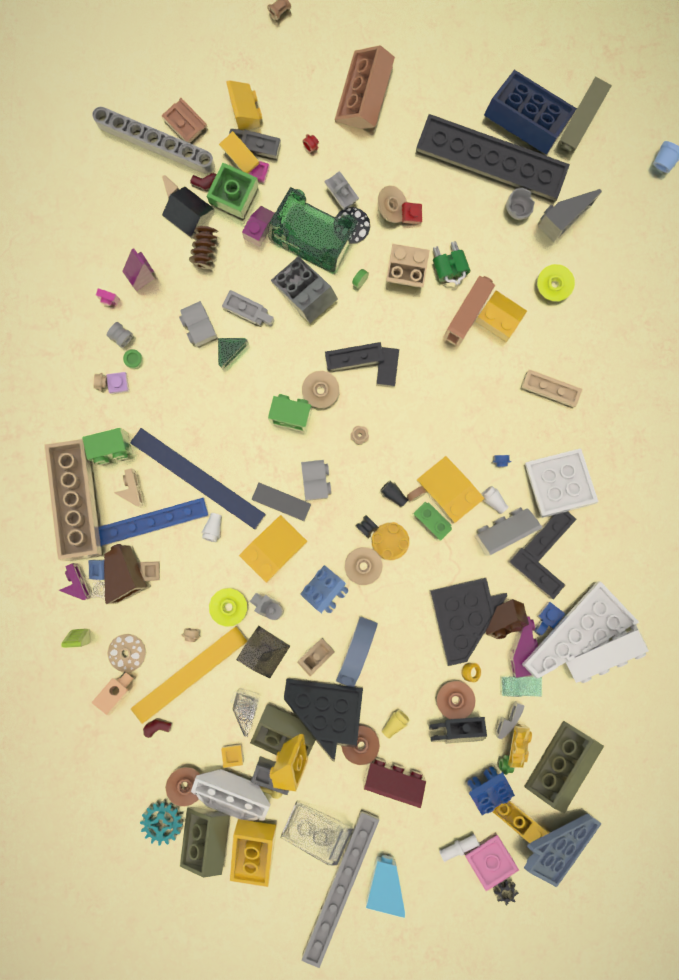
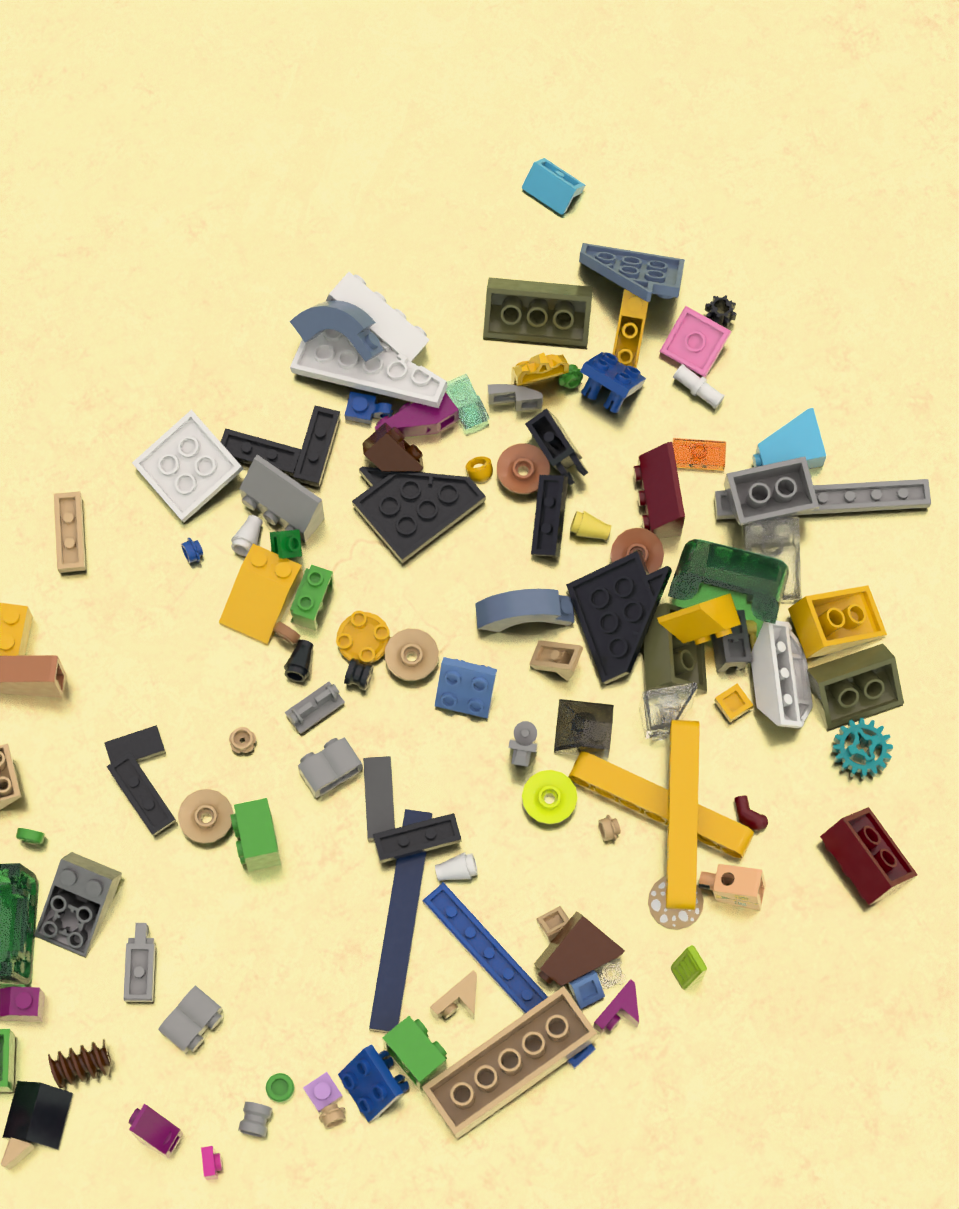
camera: 115 degrees left, 15 degrees down
nougat dish [165,767,200,807] -> none
clear green slope [218,338,249,370] -> none
yellow slope [239,515,308,583] -> none
none -> green bracket [270,529,302,559]
none -> light grey hinge [284,681,345,734]
none -> sand blue arch [289,300,384,362]
none -> blue plate [338,1044,409,1122]
none -> black plate [373,813,462,863]
none -> medium azure panel [522,158,586,215]
none -> black plate [531,475,568,557]
none -> yellow beam [666,720,700,910]
none -> clear green windscreen [668,539,789,624]
none -> clear orange plate [672,438,726,470]
none -> light grey slope [723,457,819,525]
none -> dark red slope [820,807,918,905]

